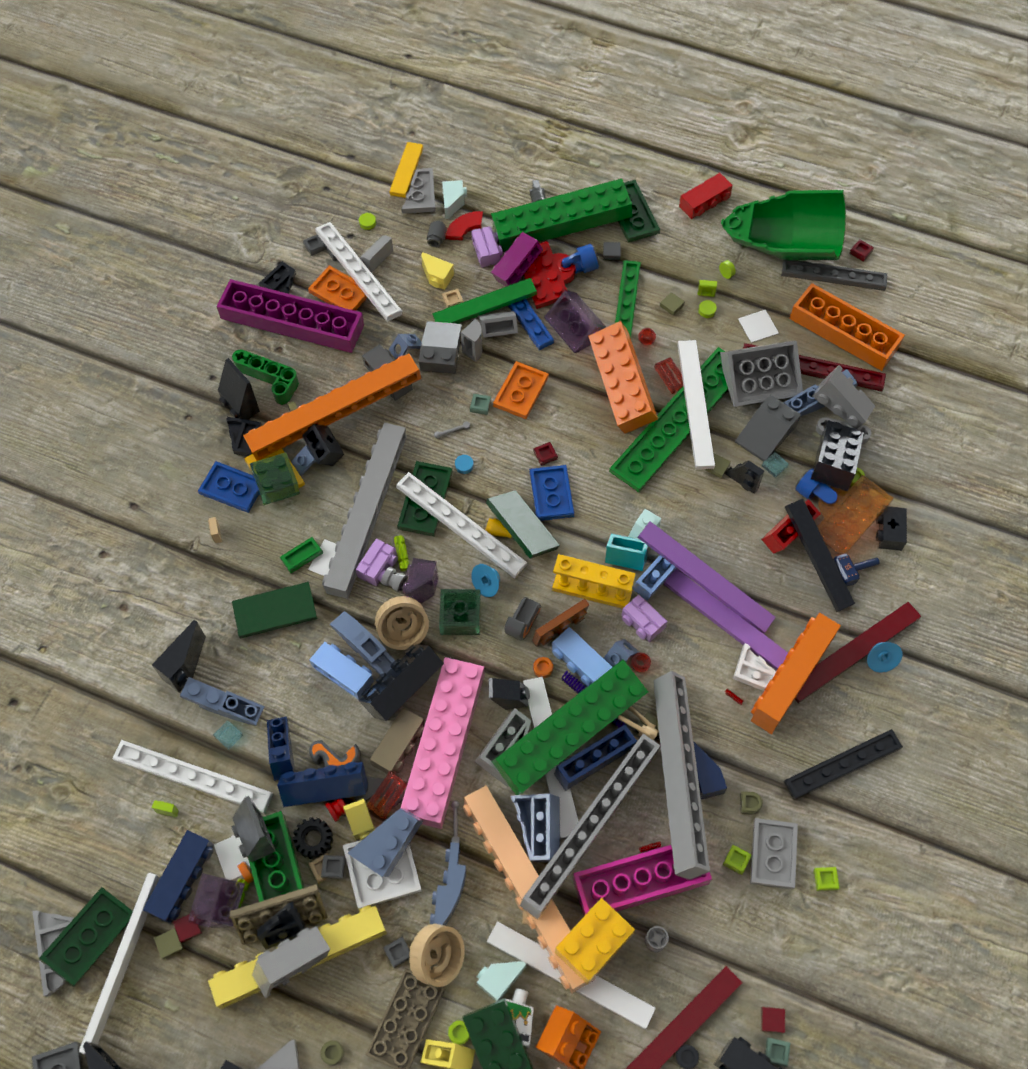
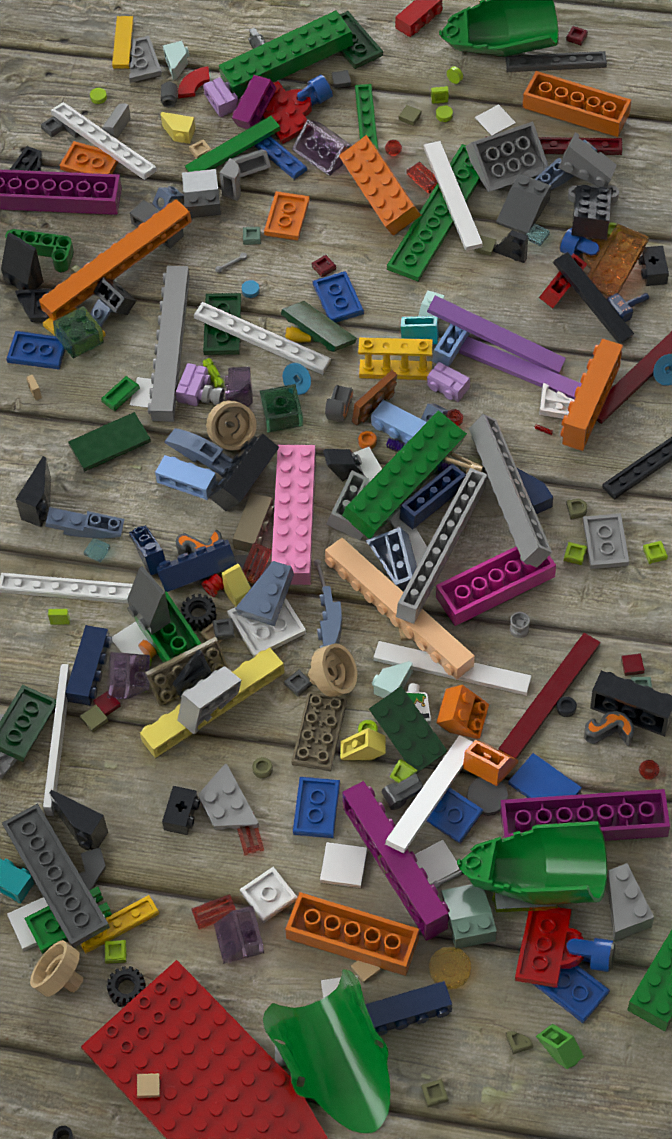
camera: 10 degrees left, 5 degrees down
yellow brick [555,898,635,985] -> none

